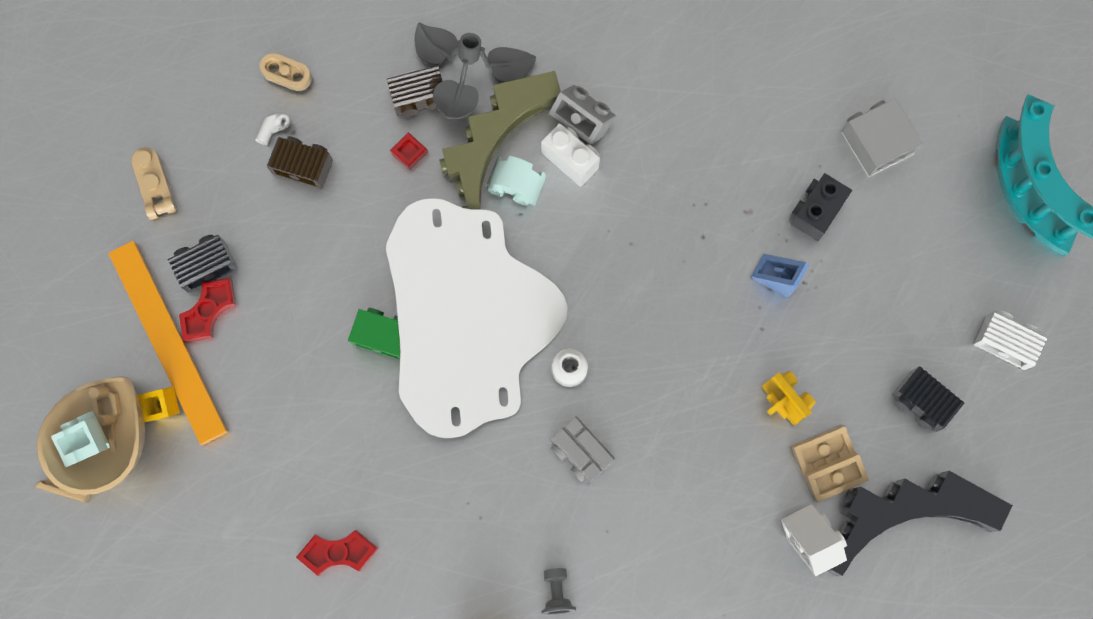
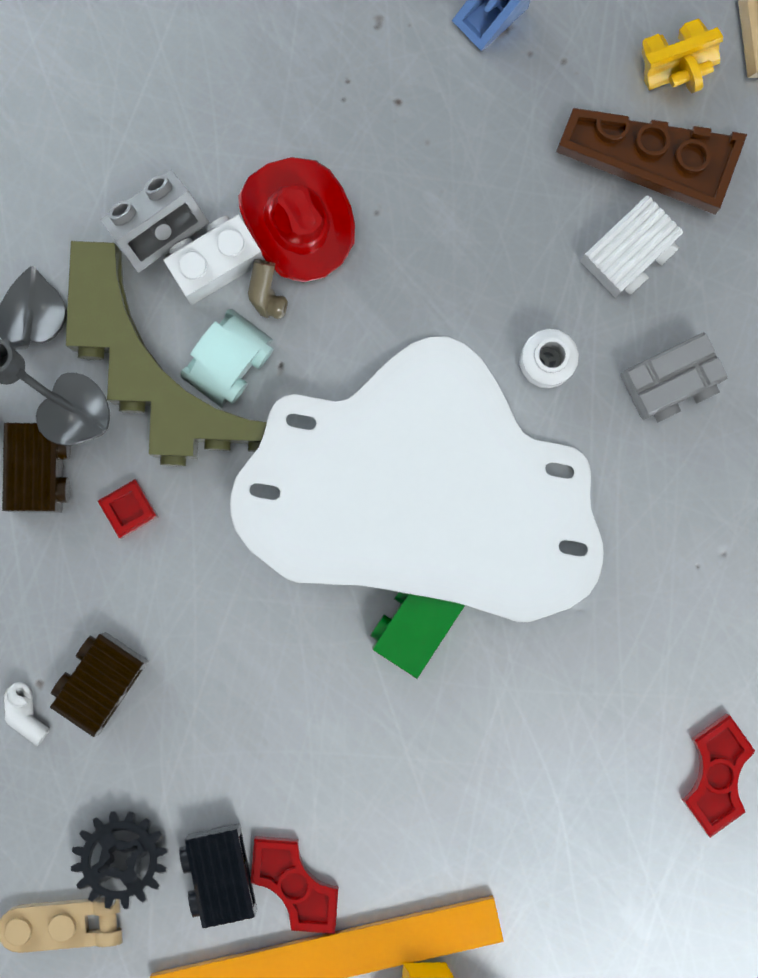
camera: 80 degrees left, 10 degrees up
none -> black gear [71,811,169,910]
none -> red hat [238,157,355,283]
none -> dark tan arm [248,259,288,319]
none -> reddish brown wing [556,108,747,215]
none -> white brick [580,195,684,298]

